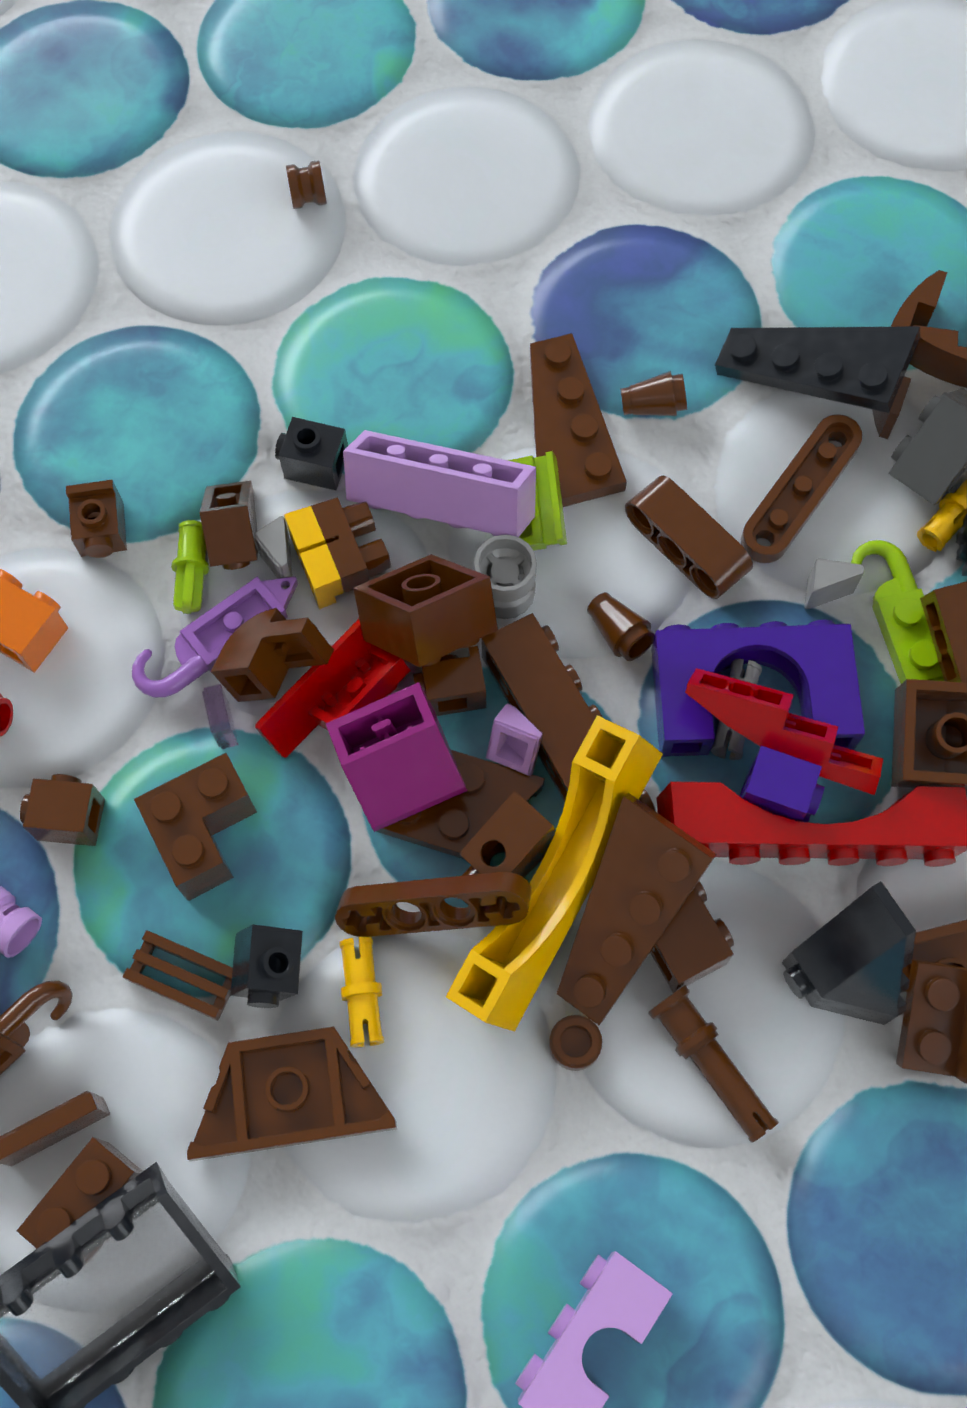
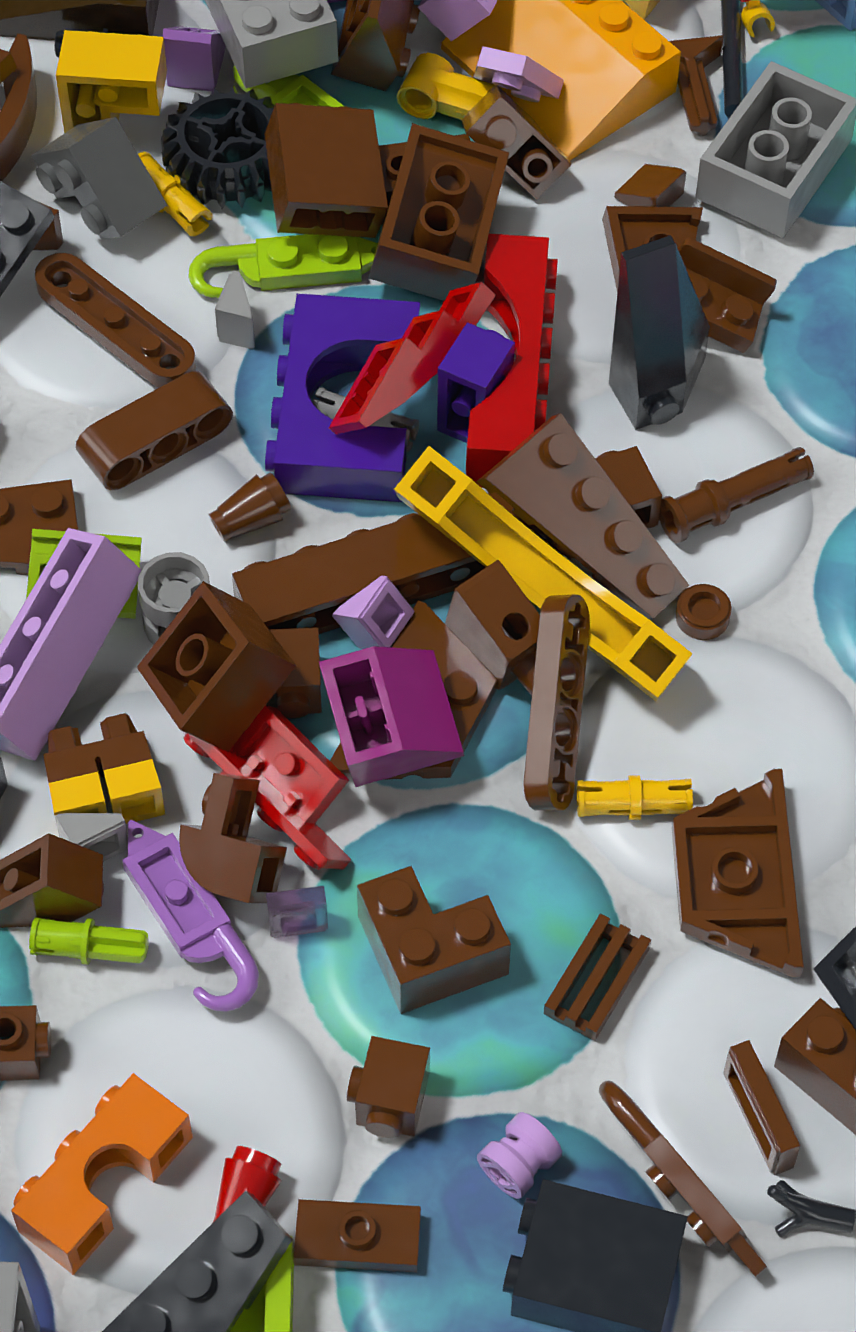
camera: 85 degrees left, 10 degrees down
black brick [230,924,303,1008] -> none

